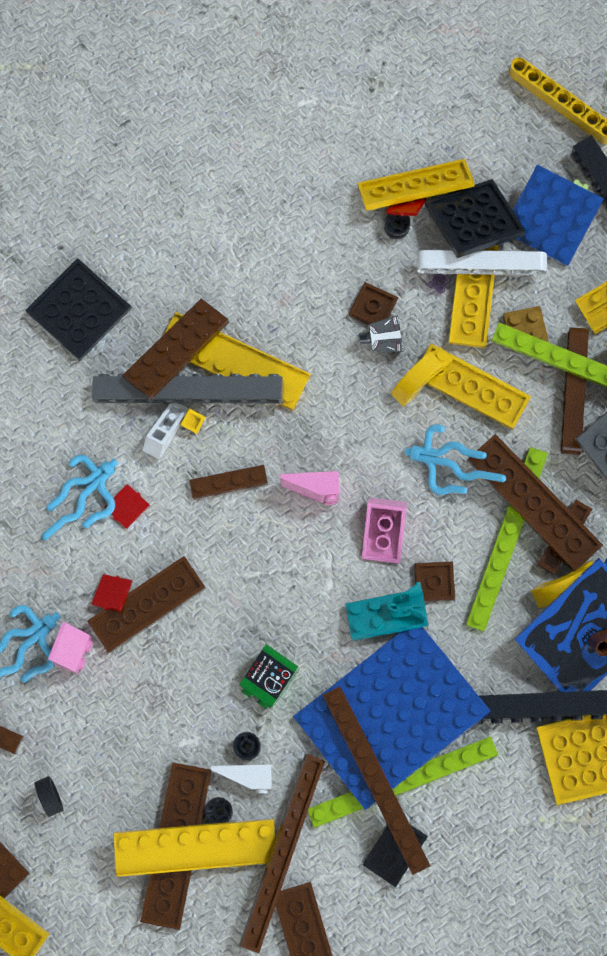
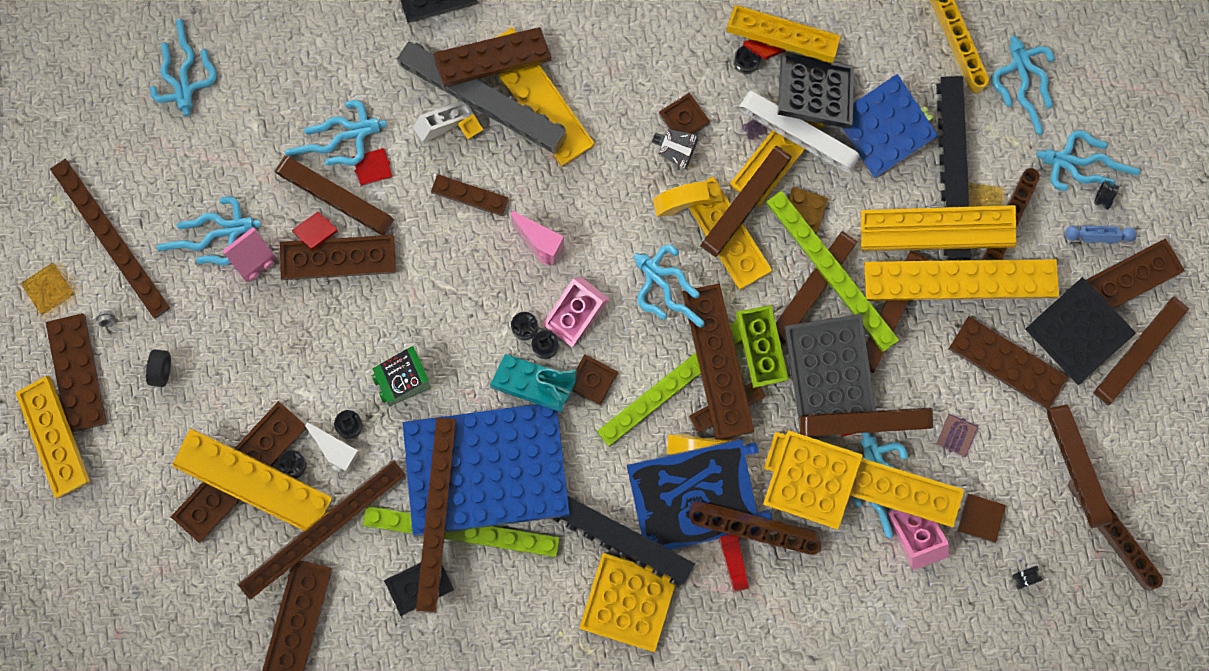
camera: 25 degrees right, 0 degrees up
none -> reddish brown beam [274,155,394,235]
none -> black wheel [511,312,538,341]
none -> black wheel [531,330,559,359]
none -> reddish brown beam [700,145,792,258]
none -> lime slope [736,305,789,388]

